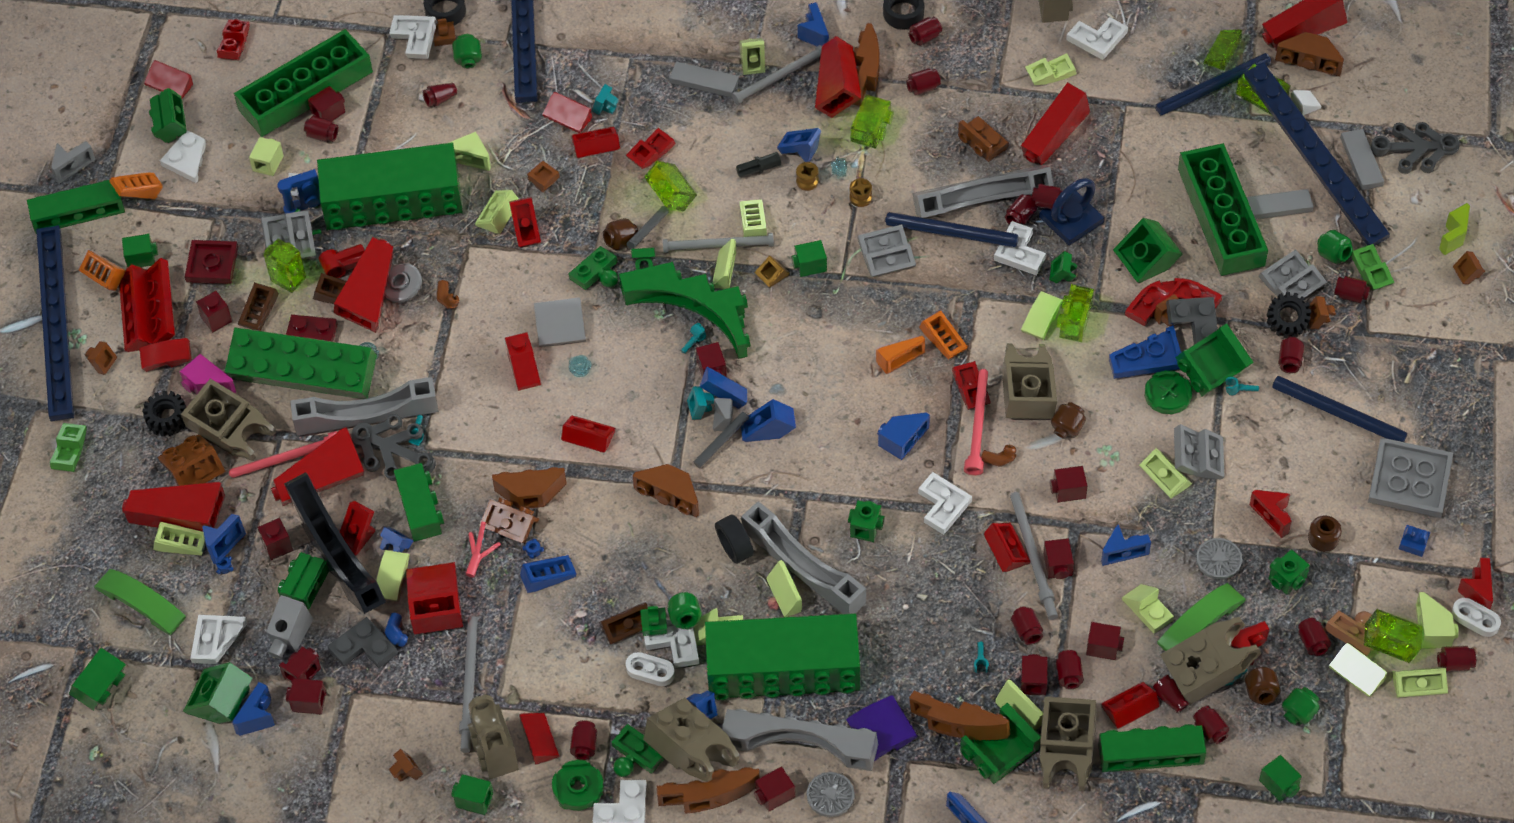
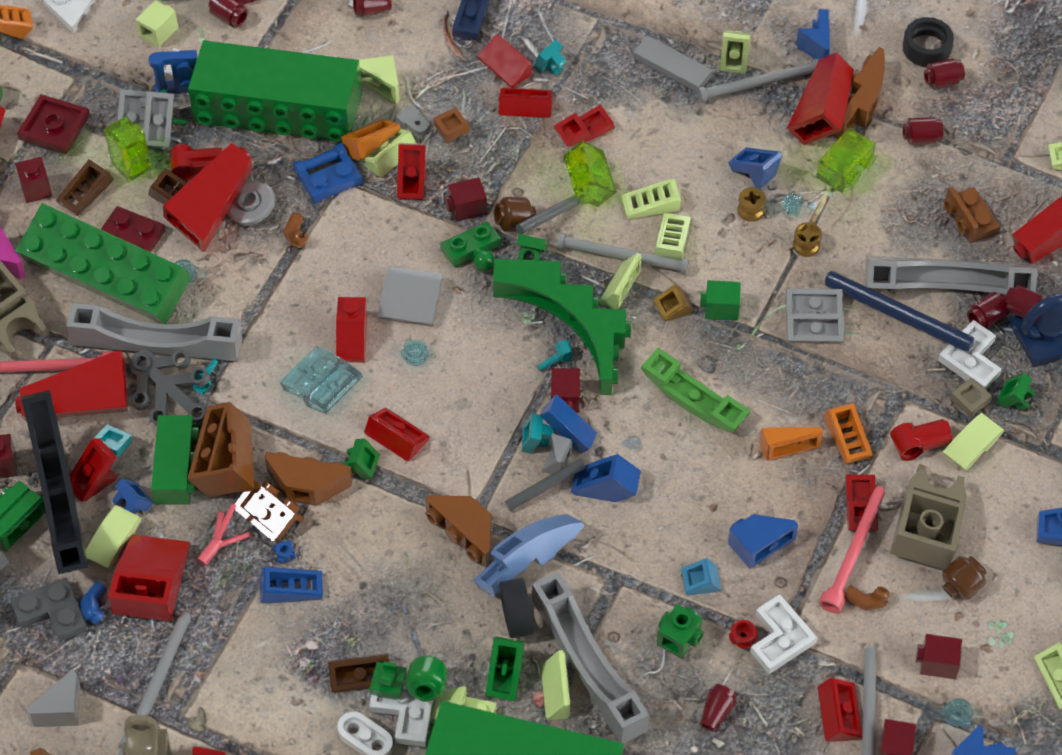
camera: 15 degrees right, 0 degrees up
pearl dark grey axle [736,151,782,178] -> none
clear neon green brick [1056,284,1094,342] -> none
none -> light grey slope [26,669,81,727]
none -> teal tile [94,424,132,460]
none -> dark orange wedge [188,402,254,497]
none -> clear light blue slope [280,346,363,414]
none -> blue plate [292,143,362,203]
none -> orange slope [342,119,401,161]
none -> green tile [343,438,380,479]
none -> light grey piece [396,105,429,136]
none -> dark red brick [444,177,487,222]
none -> medium blue slope [473,514,585,597]
none -> green slope [485,636,524,701]
none -> yellowish green slope [621,179,681,219]
none -> bright green slope [641,348,751,433]
none -> dark azure slope [681,558,721,595]
none -> dark red cone [699,684,737,732]
none -> red plate [729,620,759,649]
none -> red piece [890,419,953,461]
none -> clear light blue plate [943,698,973,727]
none -> dark tan plate [950,378,992,417]

